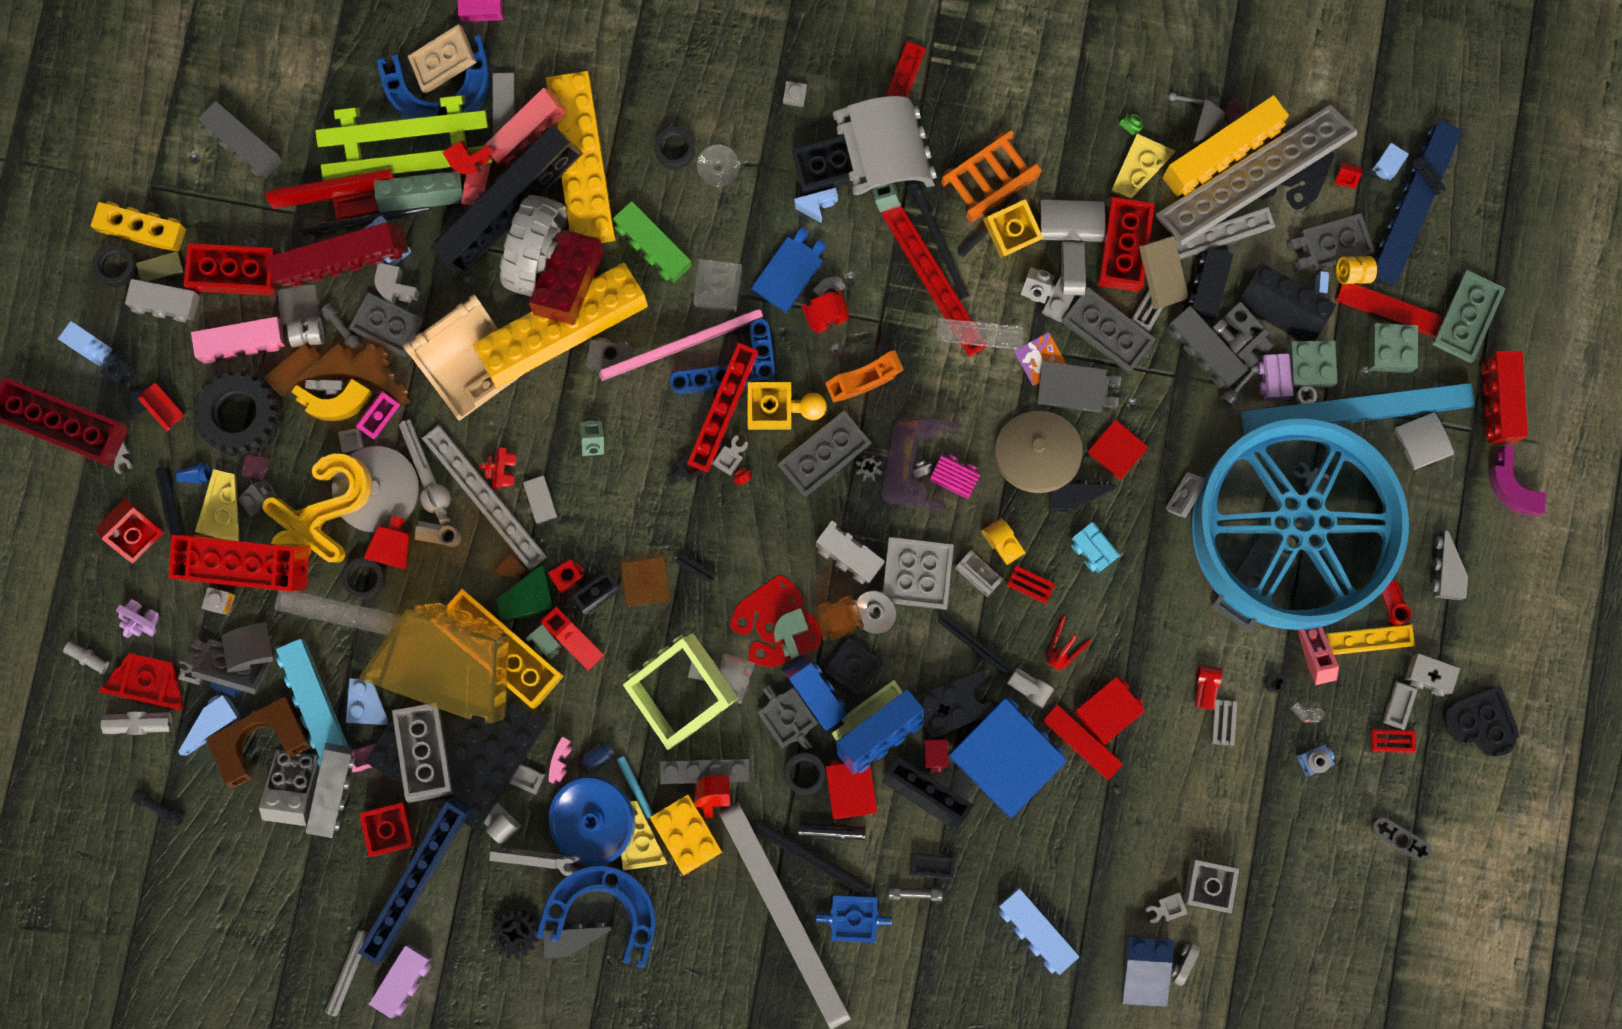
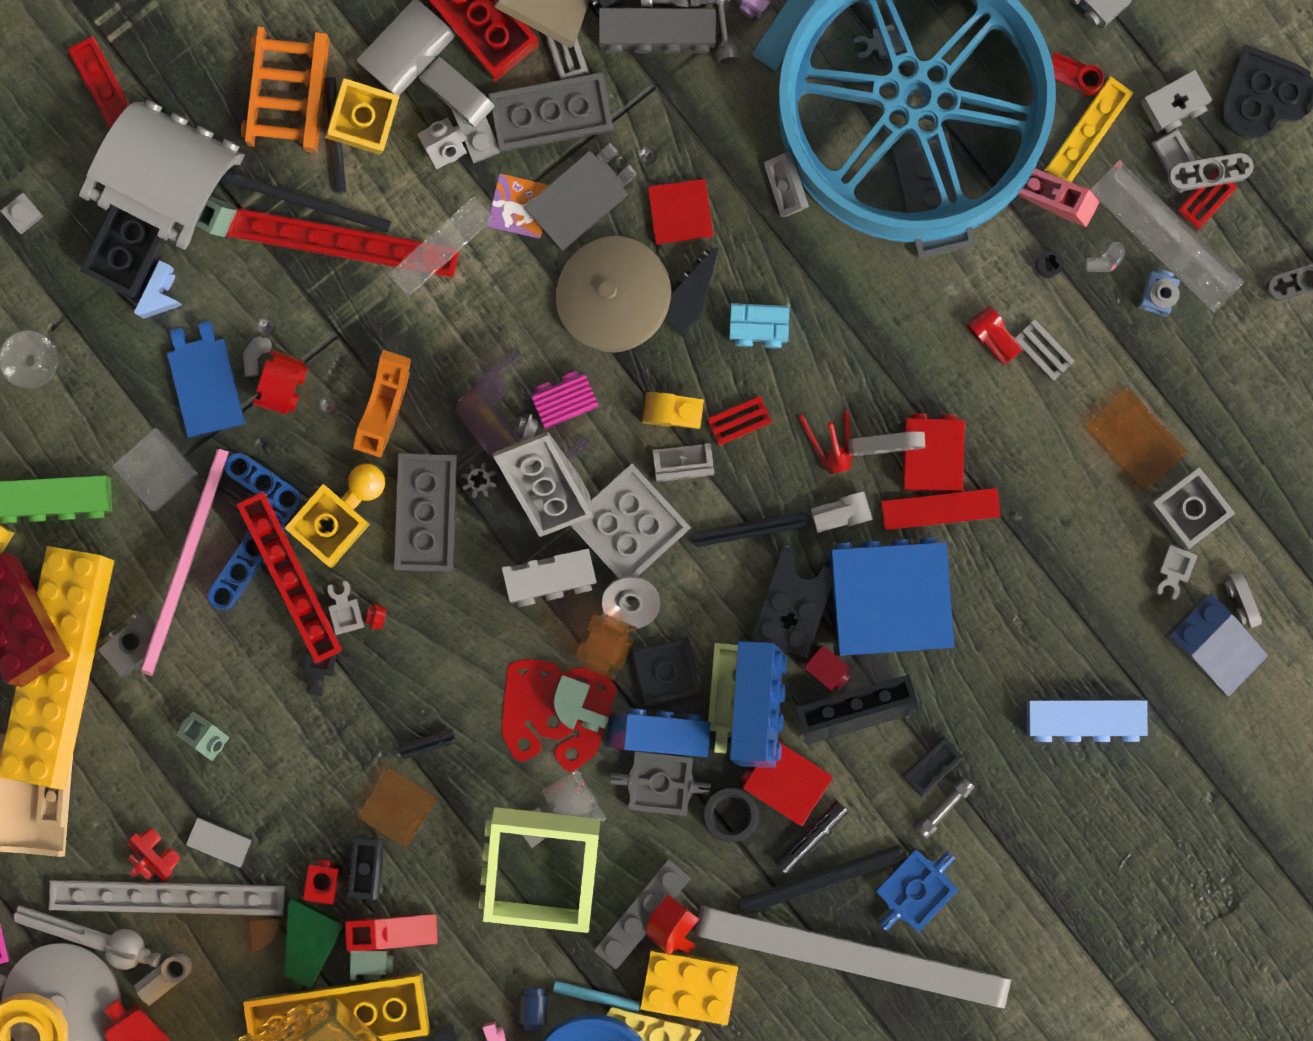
camera: 50 degrees left, 5 degrees up
none -> light grey slope [493,432,593,537]
none -> light grey beam [848,432,925,456]
none -> clear orange tile [1085,388,1188,491]
none -> clear brick [1090,160,1244,312]
none -> light grey beam [1168,153,1254,191]

